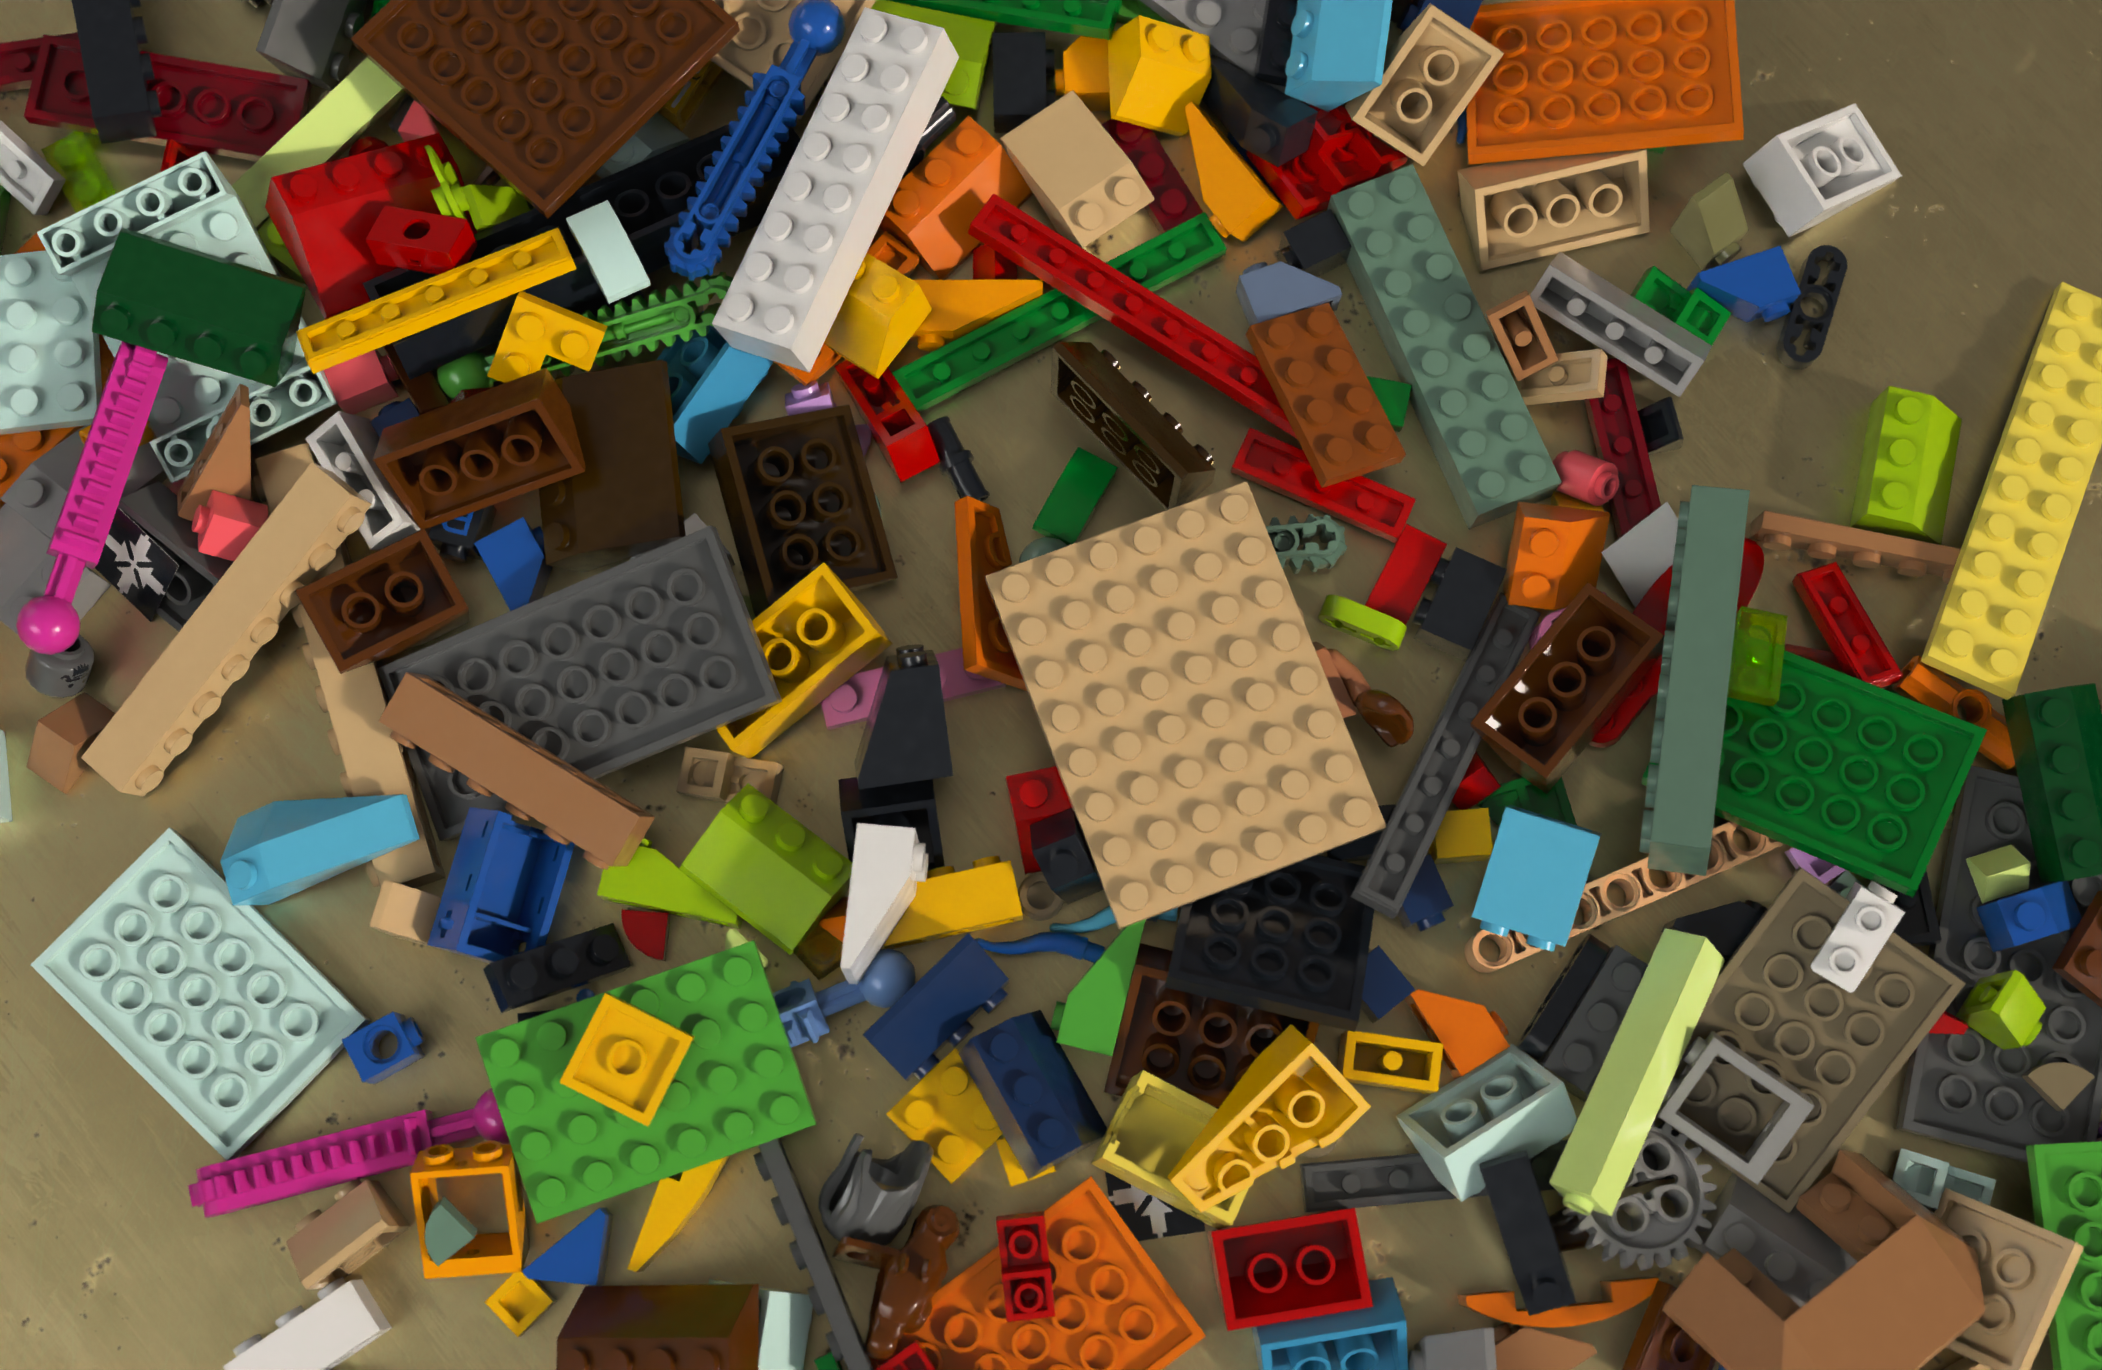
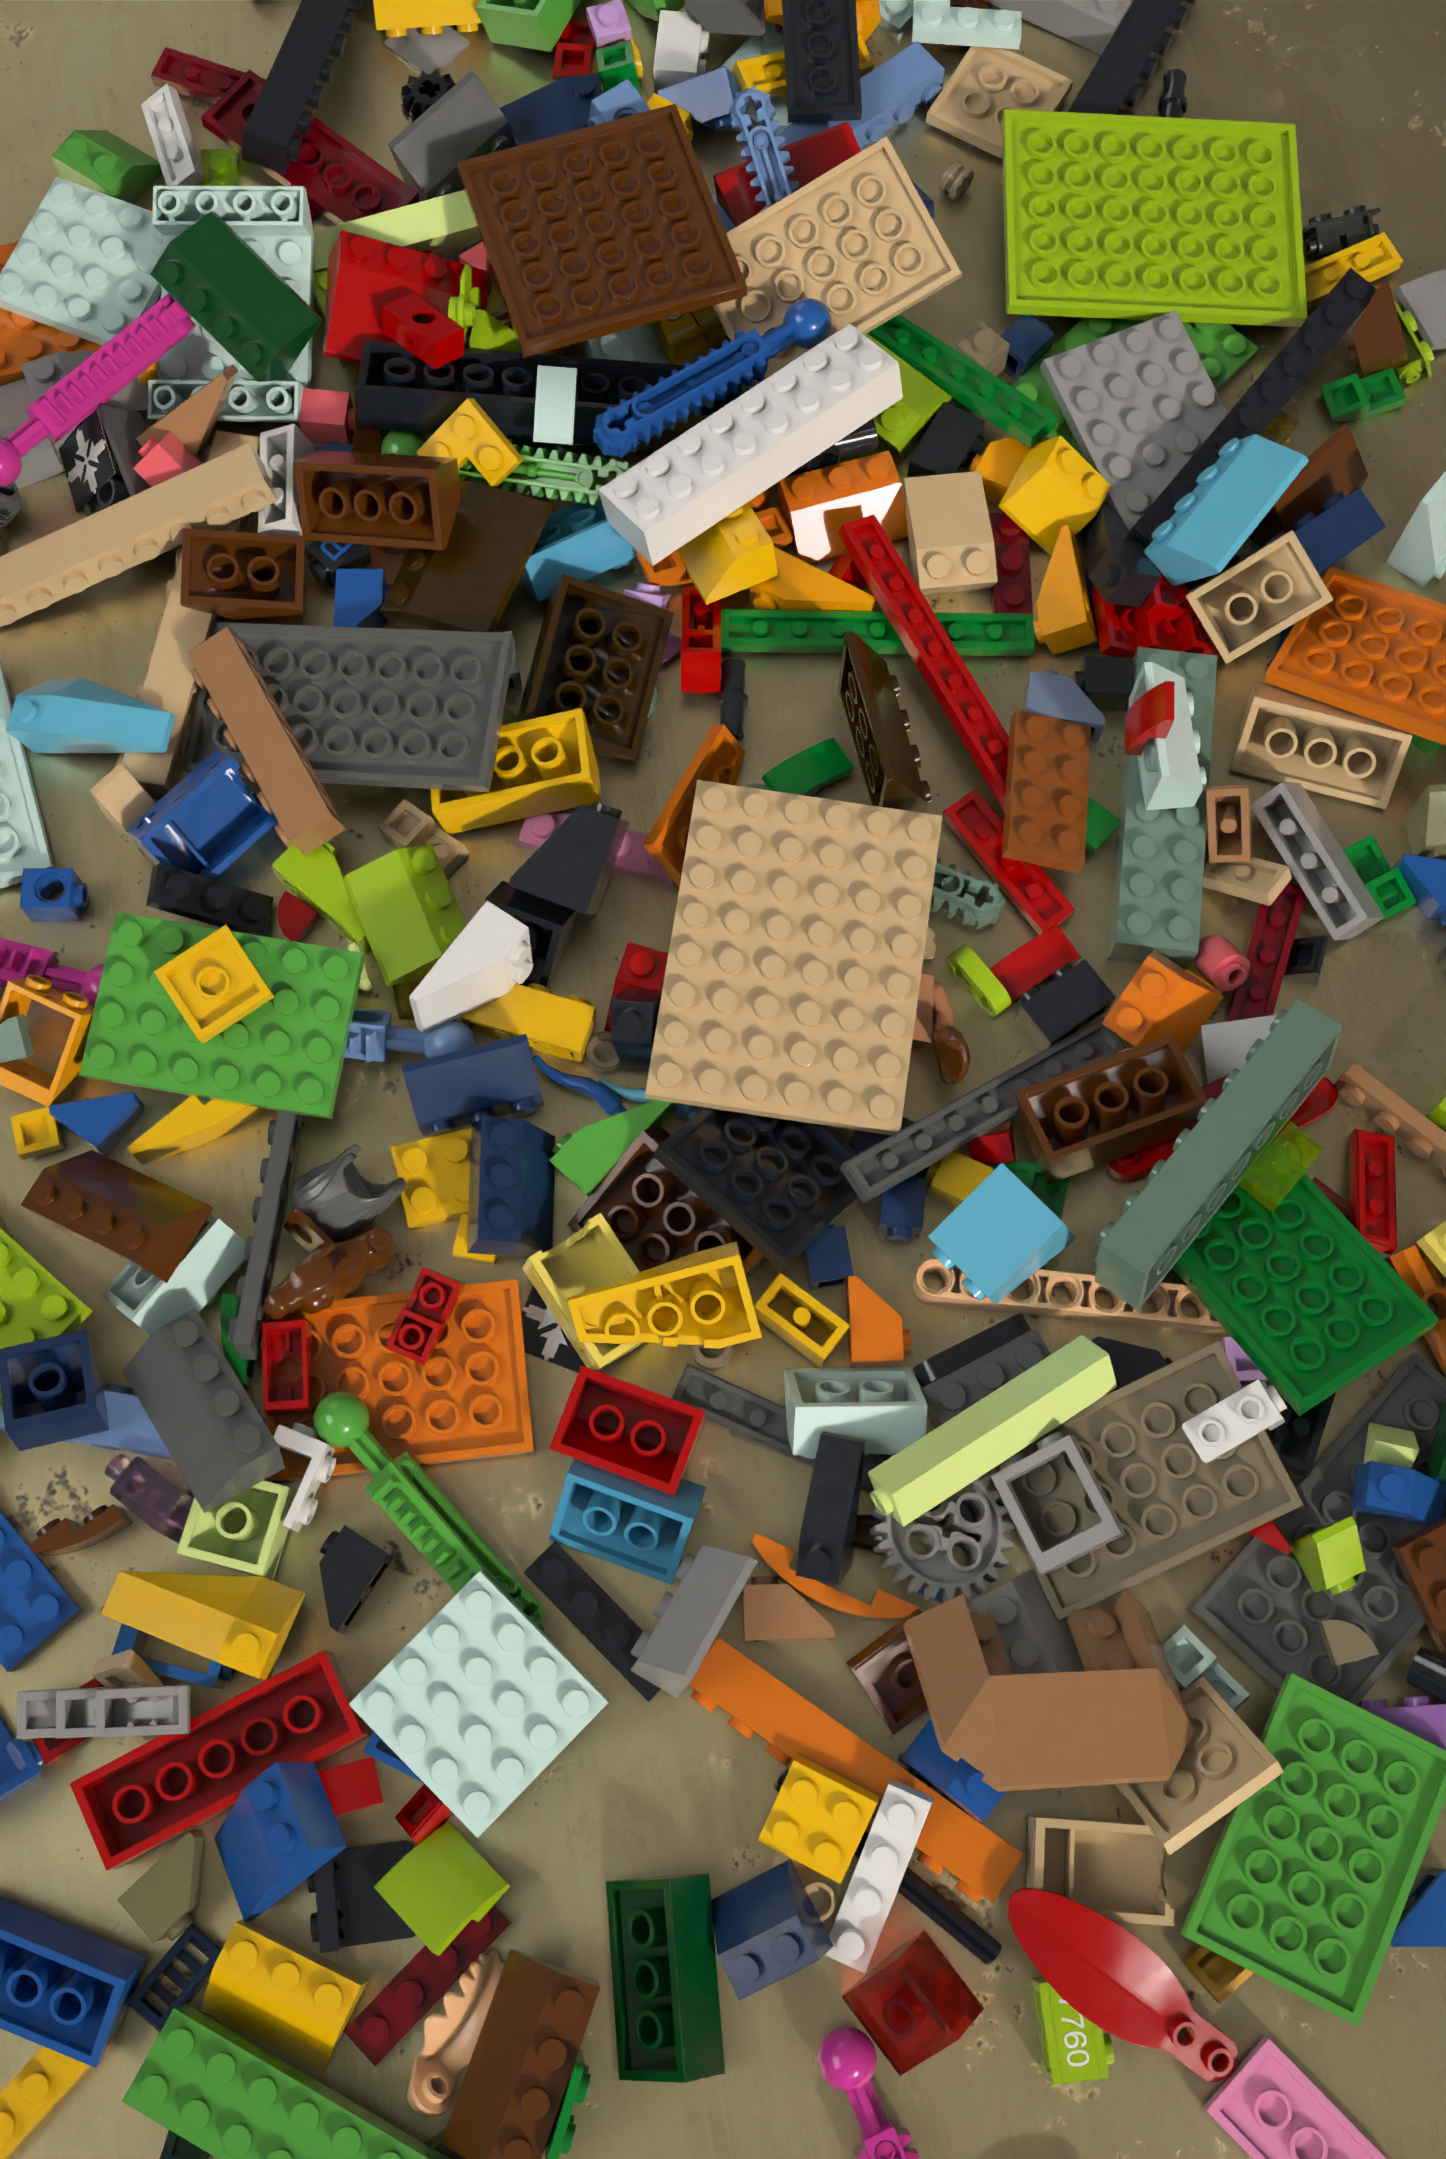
camera: 30 degrees right, 5 degrees down
yellow tile [296,228,576,374] -> none
none -> red slope [1125,681,1175,756]
none -> light aqua slope [1128,662,1207,810]

